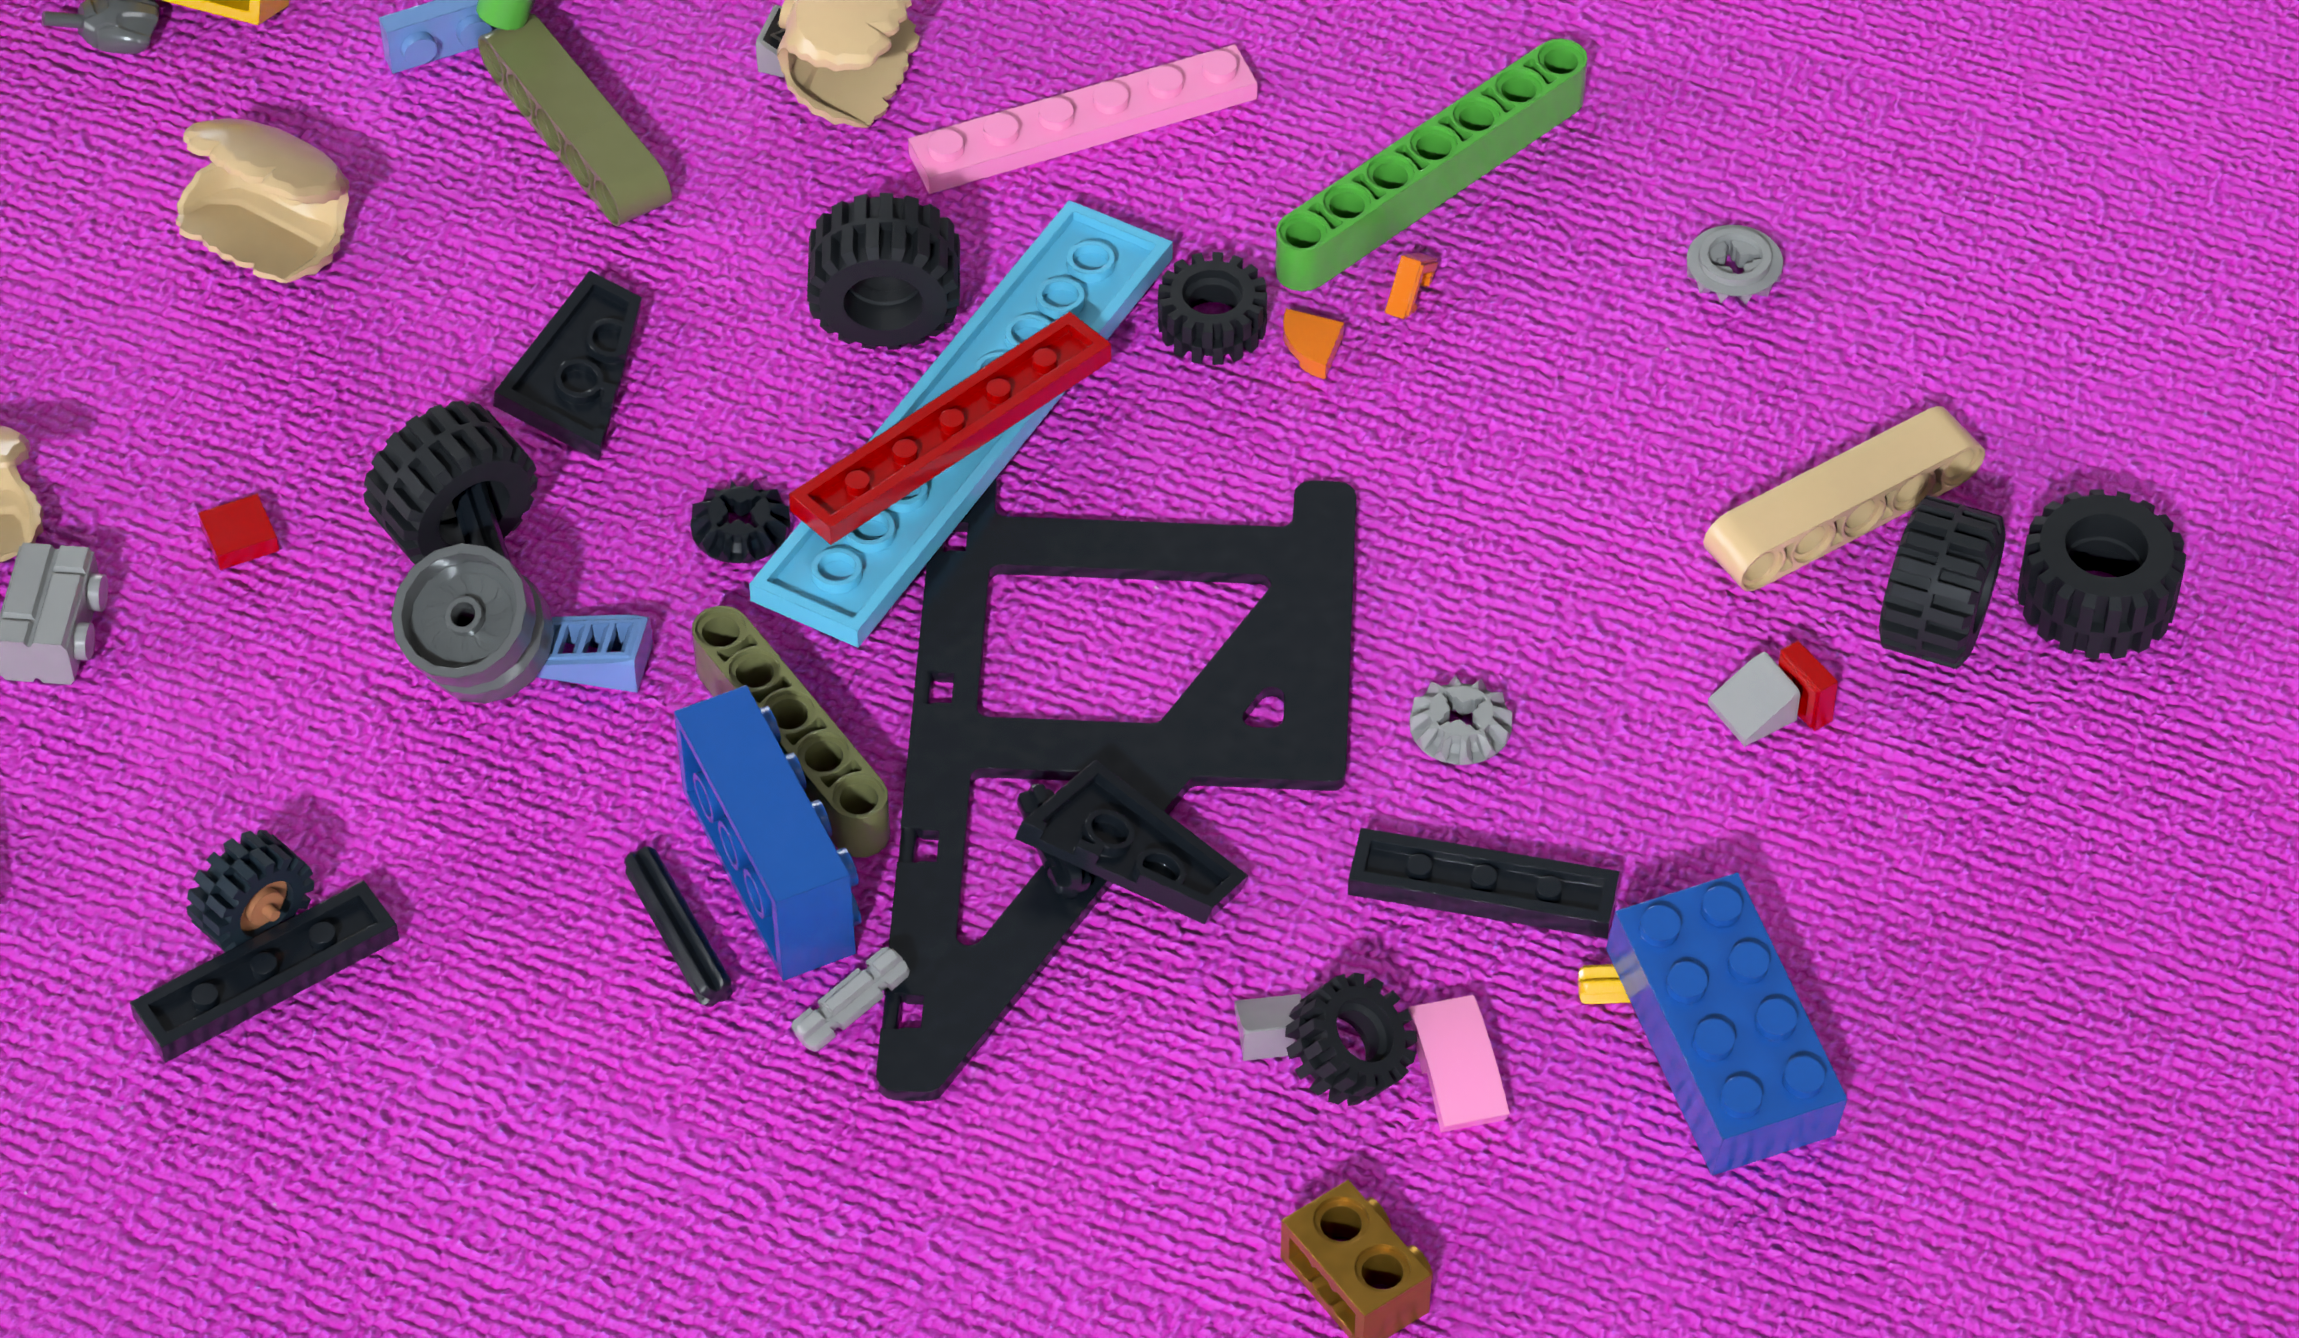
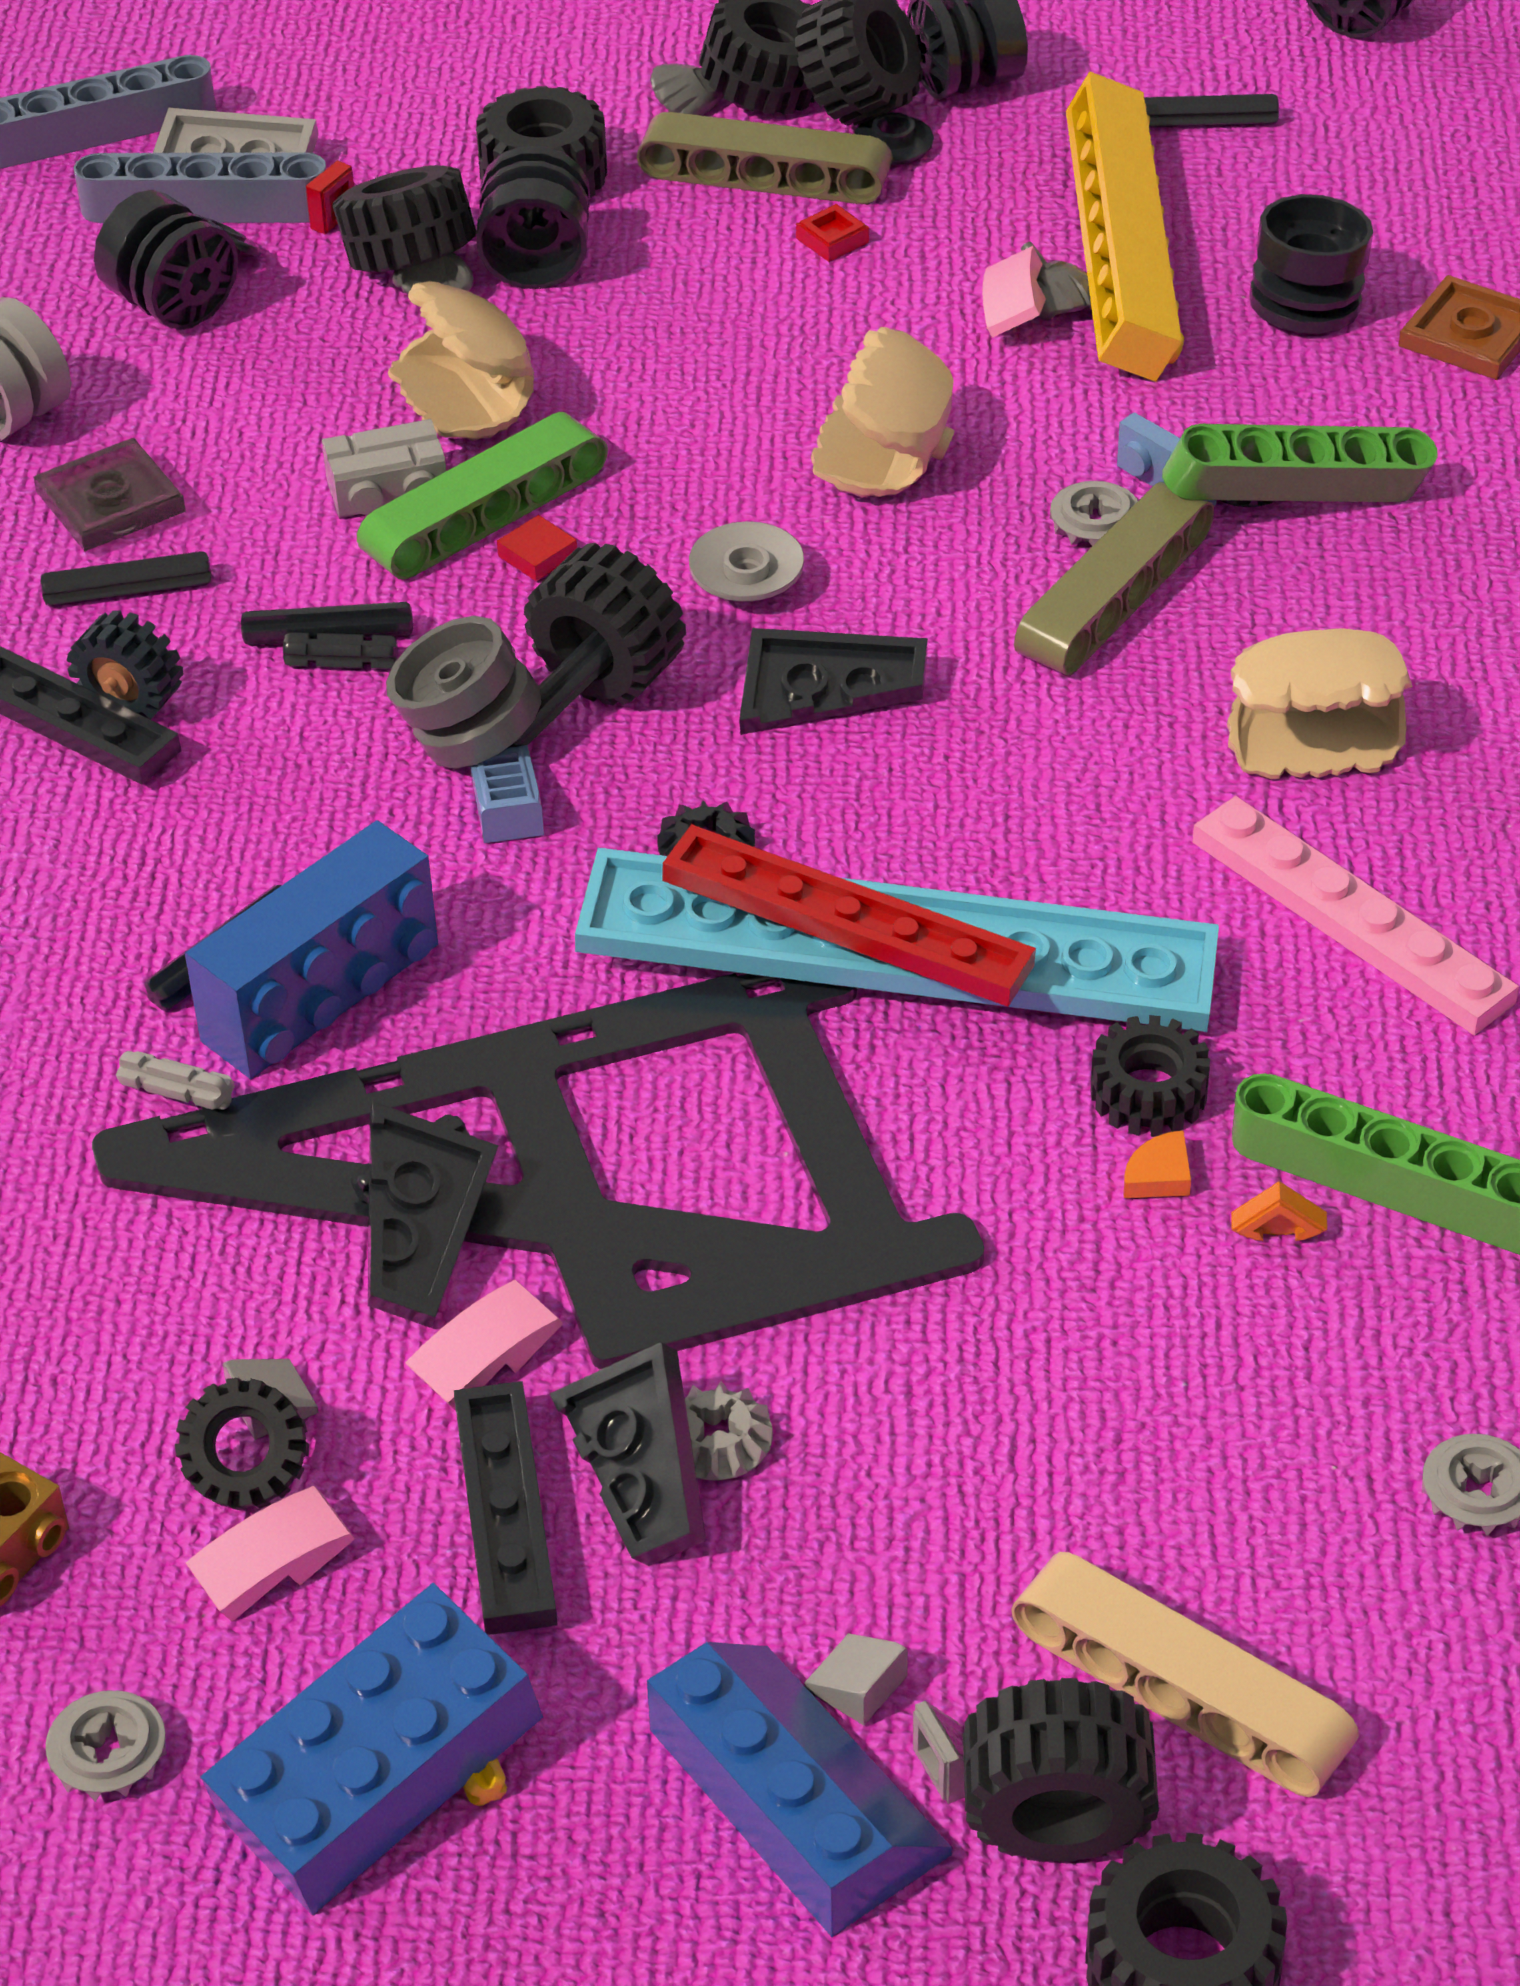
camera: 70 degrees right, 5 degrees down
olive beam [692,606,890,857] -> none
black tyre [807,193,960,350] -> none
red tile [1778,640,1838,731] -> none
none -> black axle [40,551,211,606]
none -> light grey gear [46,1690,166,1802]
none -> black axle [241,602,413,645]
none -> black axle [283,632,398,670]
none -> bright green beam [357,412,608,579]
none -> bright pink slope [405,1280,563,1411]
none -> black wing [550,1342,706,1566]
none -> blue slope [647,1642,952,1937]
none -> light grey dish [689,521,804,601]
none -> light grey slope [913,1701,965,1804]
none -> bright pink slope [983,246,1046,338]
none -> light grey gear [1050,481,1138,546]

